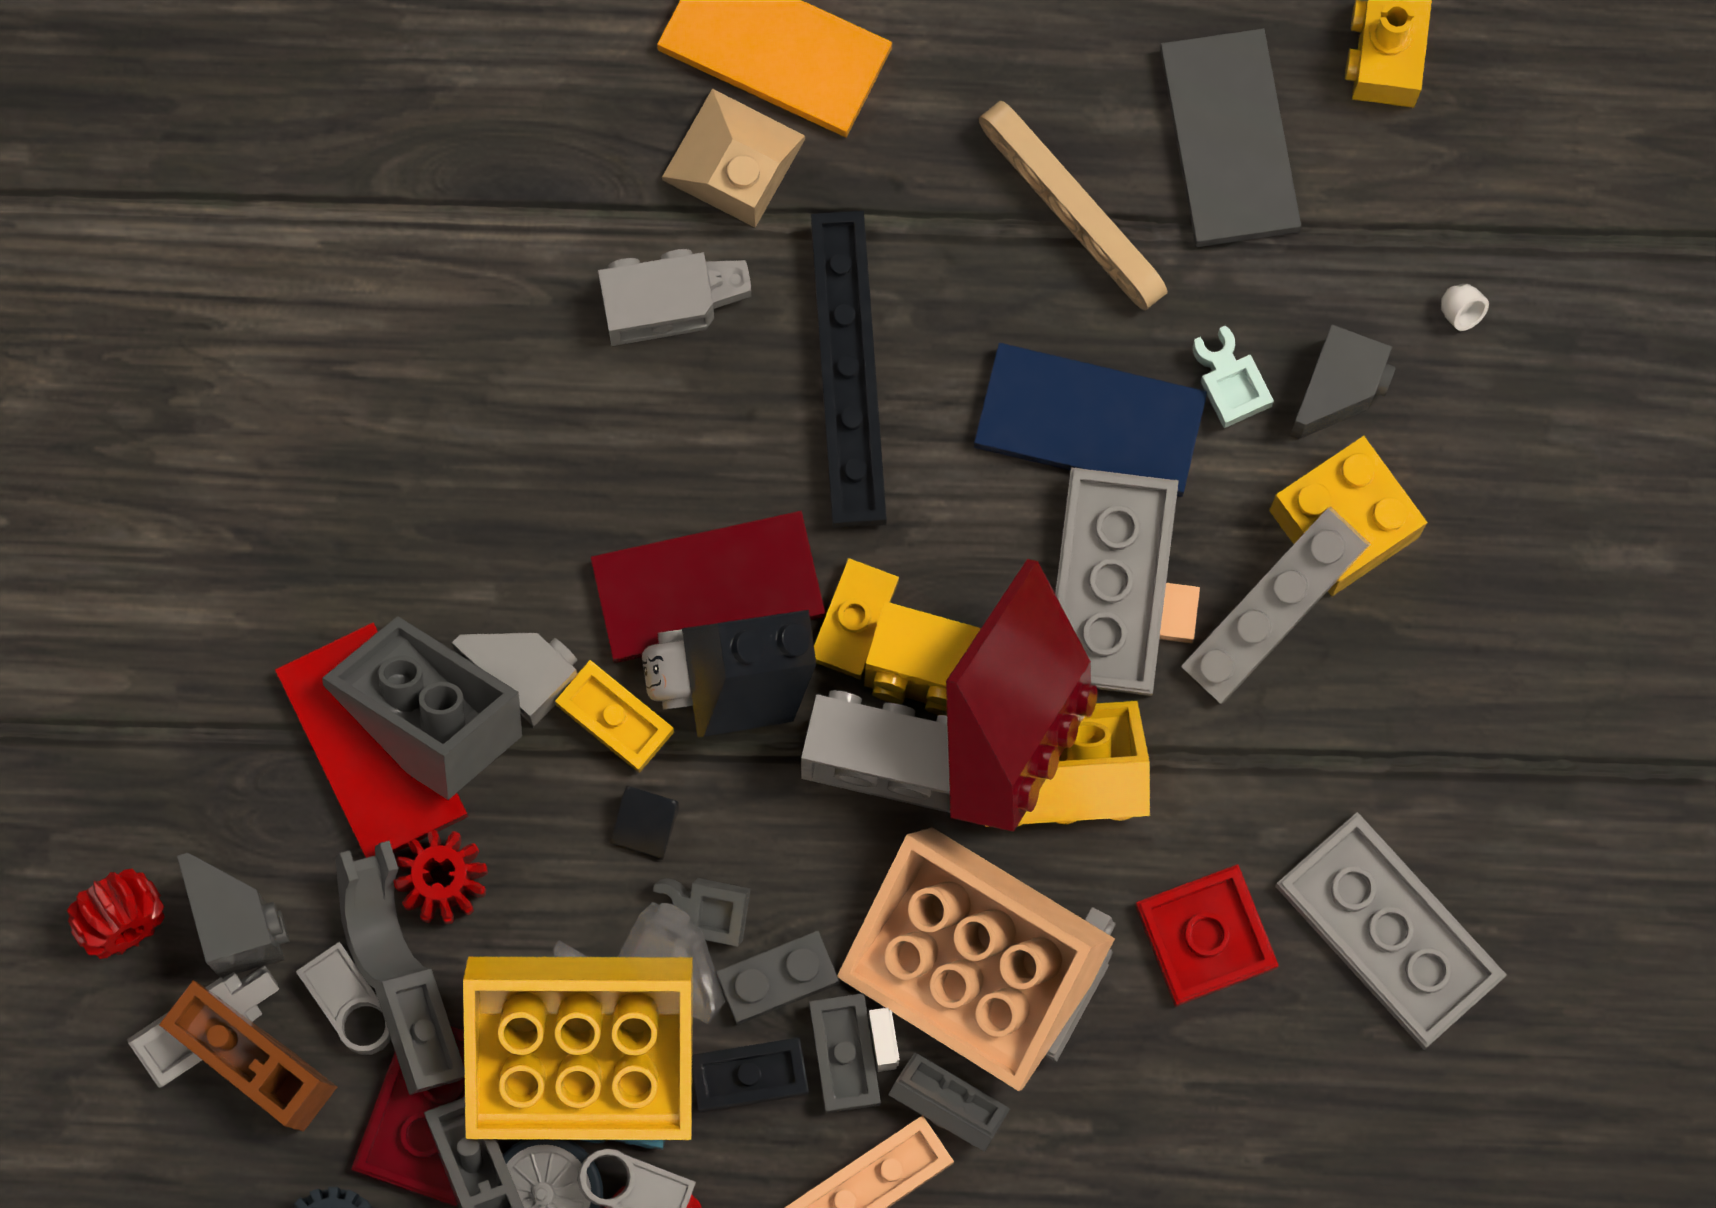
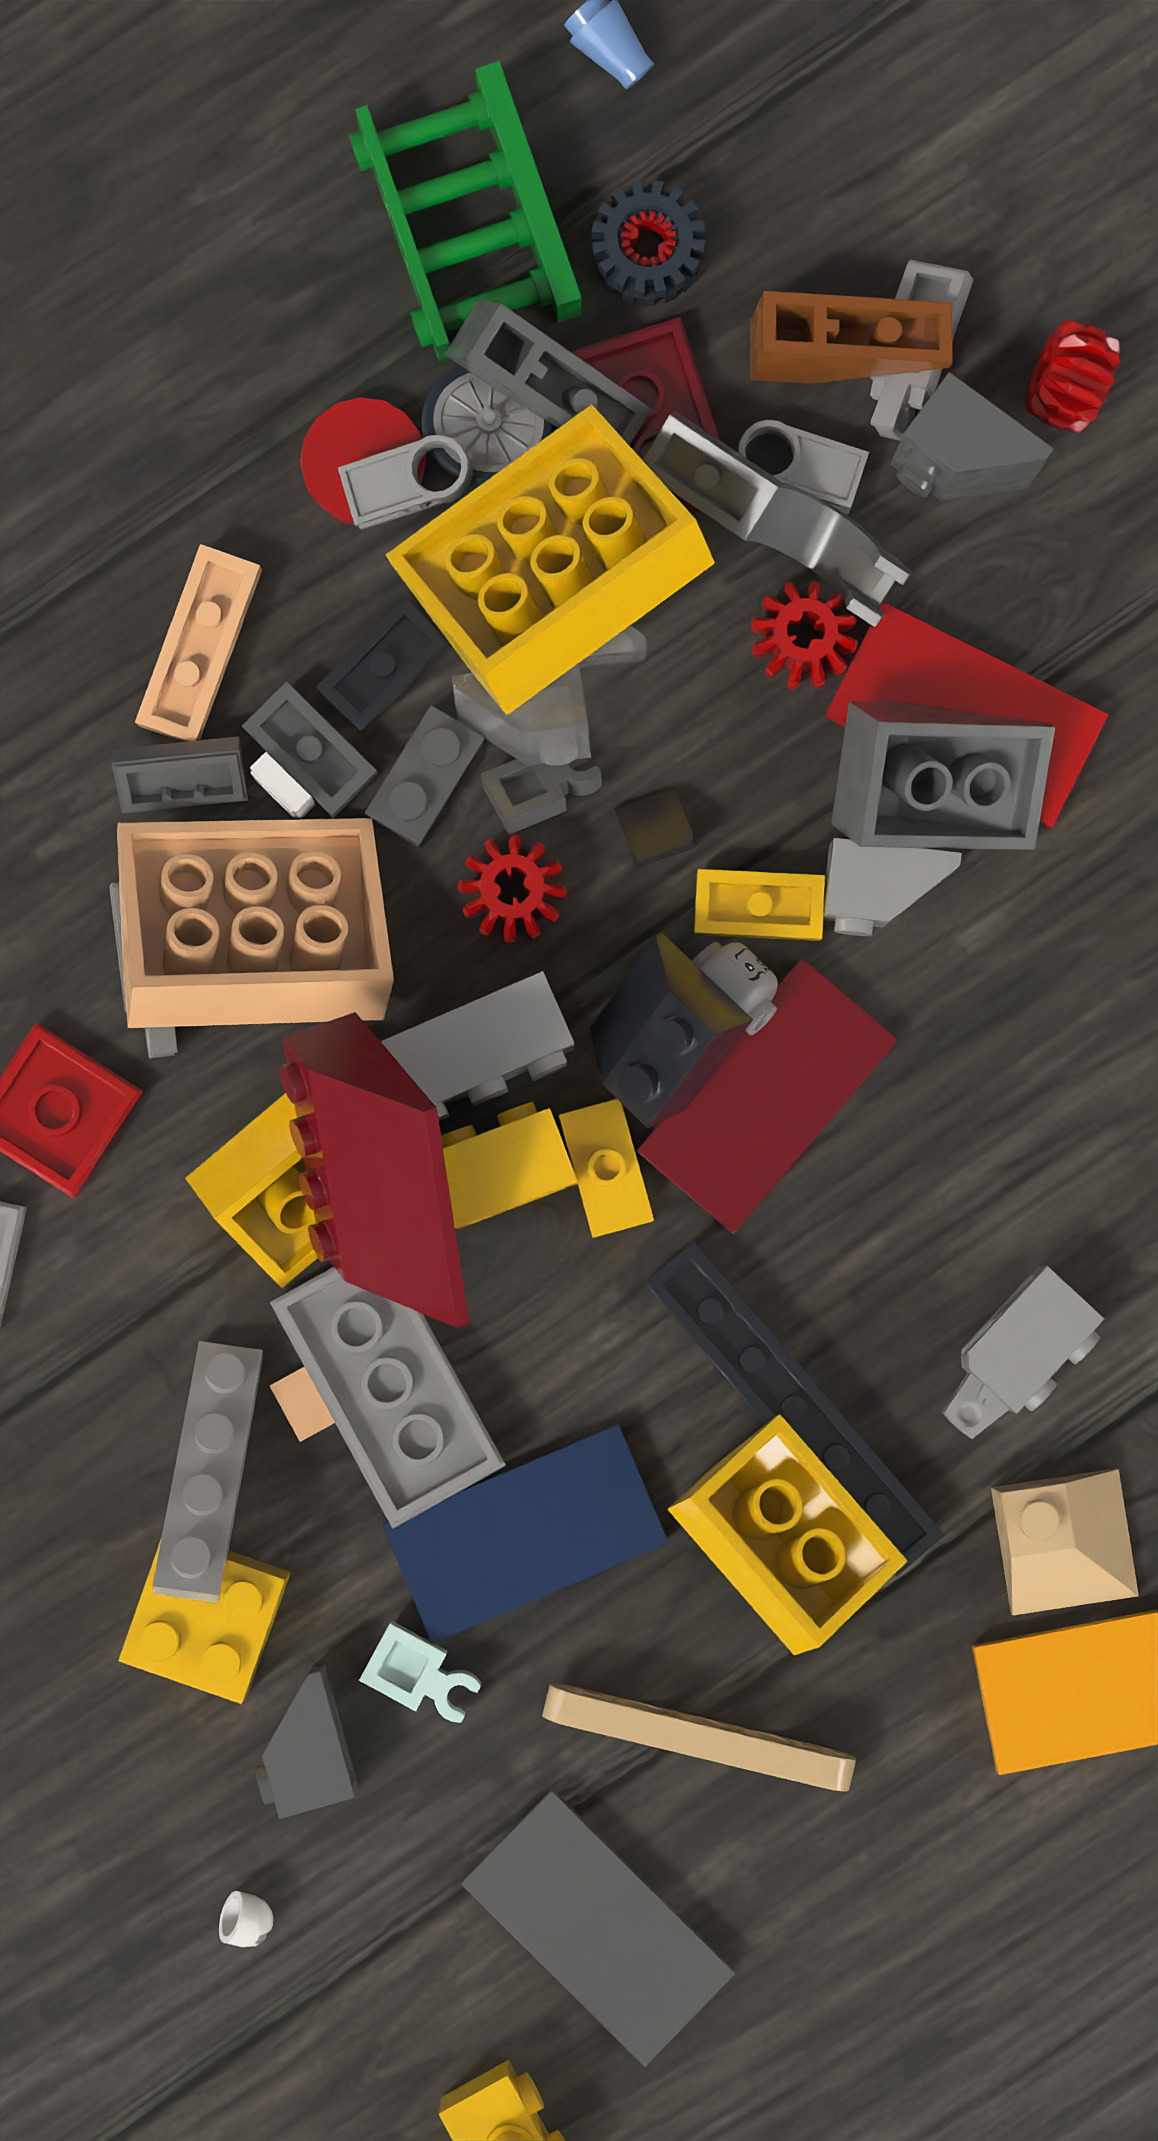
camera: 140 degrees right, 10 degrees up
none -> red gear [458,834,567,944]
none -> yellow slope [668,1414,907,1655]

